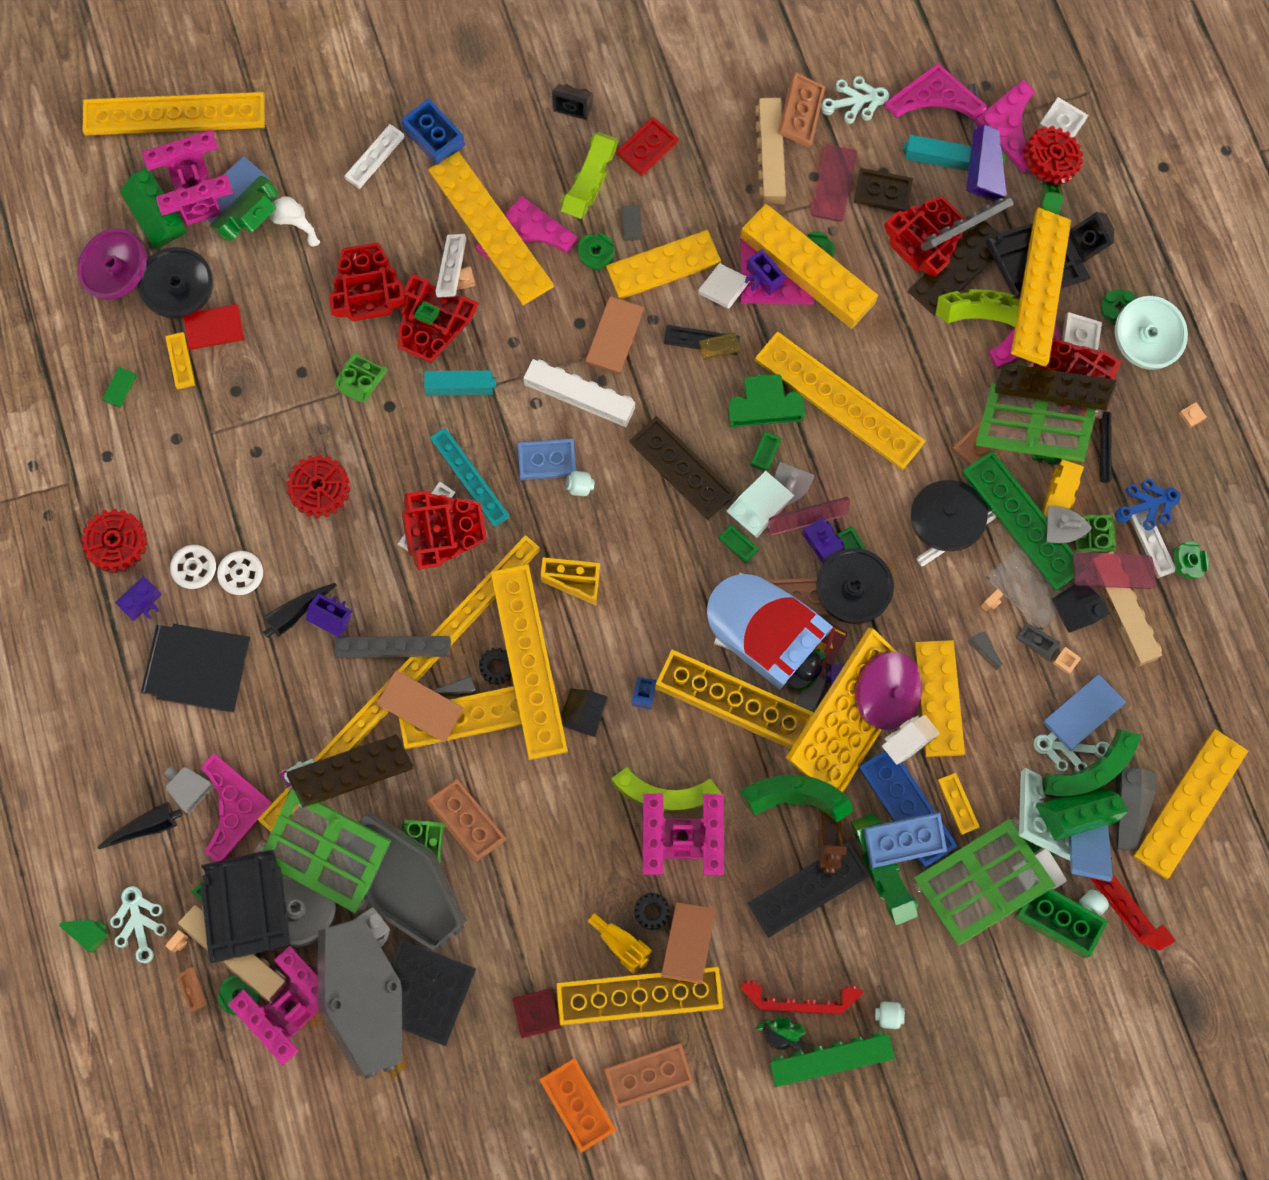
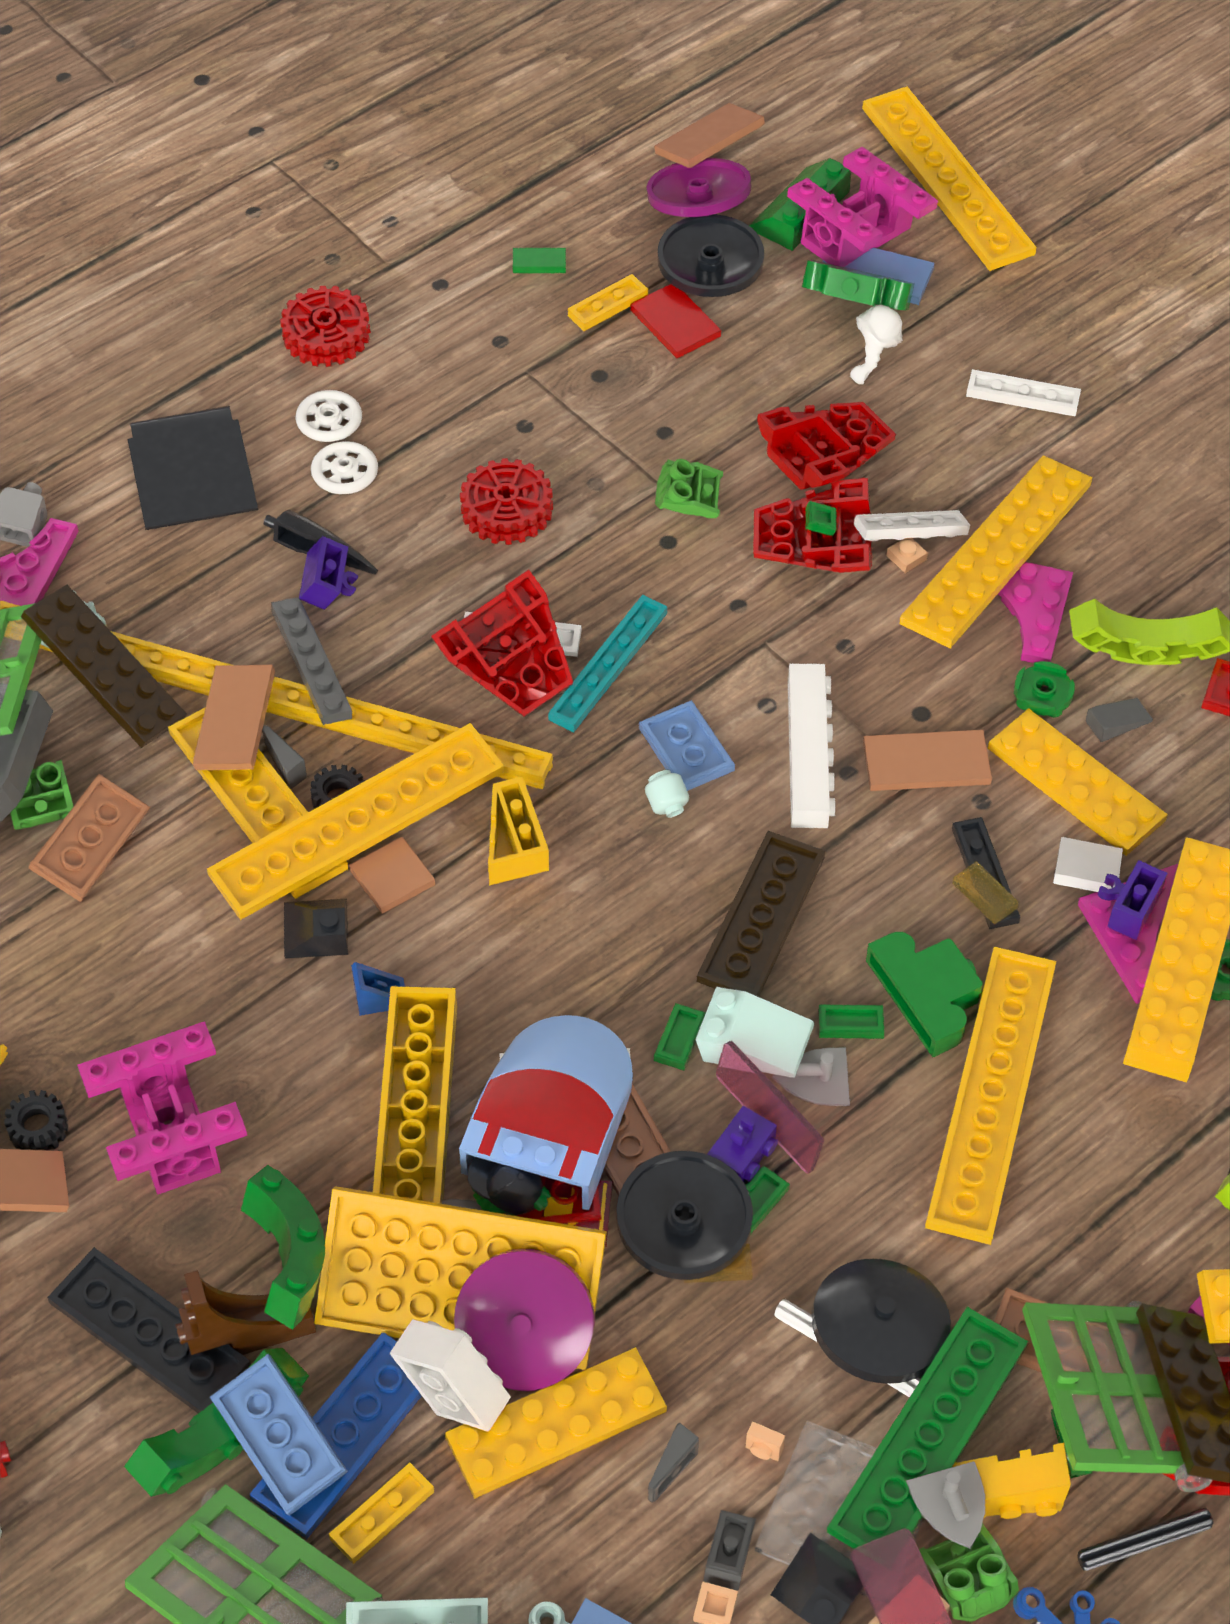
camera: 70 degrees right, 20 degrees down
dark purple brick [115,576,162,621] -> none
blue brick [401,98,465,165] -> none
teal brick [424,370,496,396] -> none
lime brick [611,767,722,813] -> none
none -> nougat tile [349,837,435,914]
none -> nougat tile [654,103,765,168]

